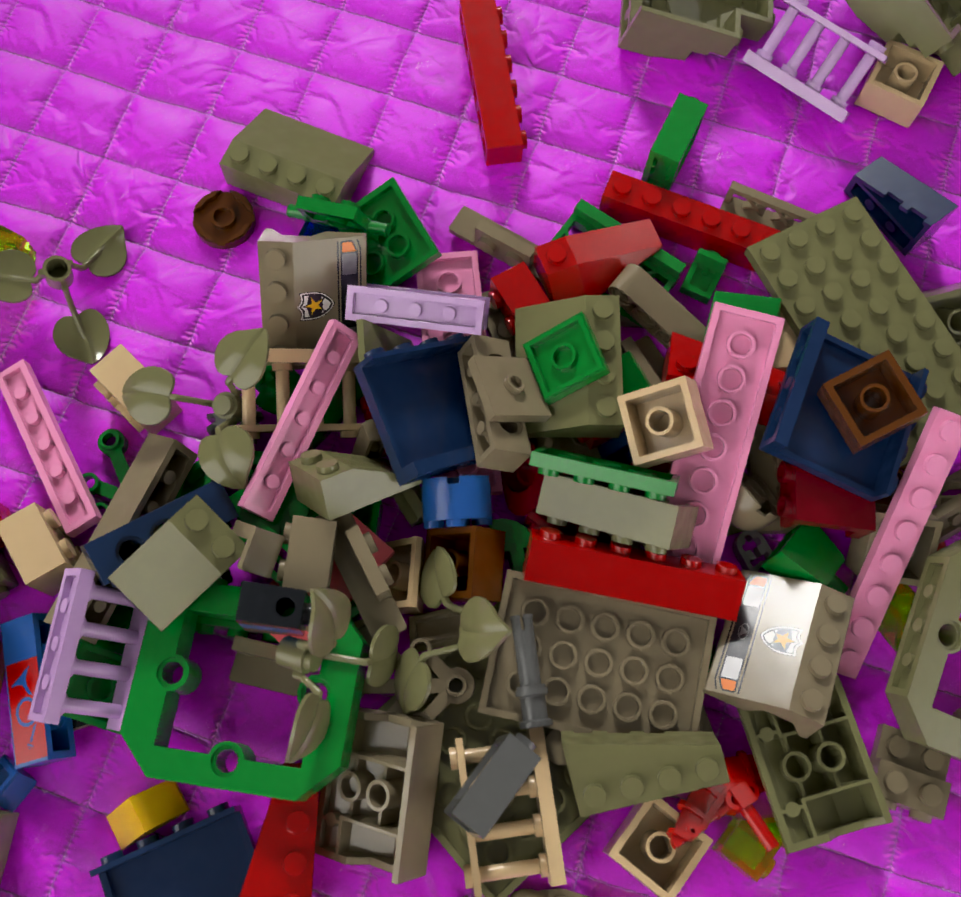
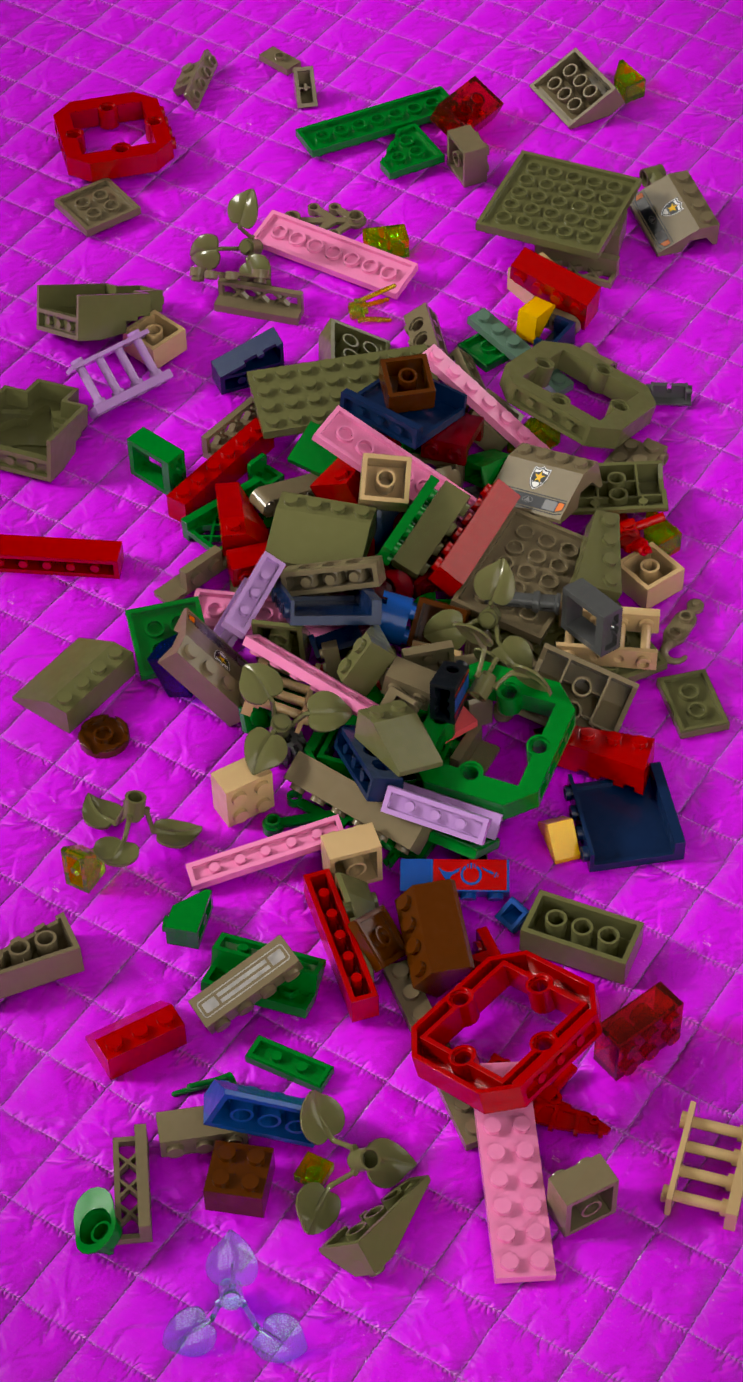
camera: 70 degrees left, 25 degrees down
green plate [286,194,391,241] -> none
dark tan plate [467,355,552,422] -> none
green tile [523,311,611,405] -> none

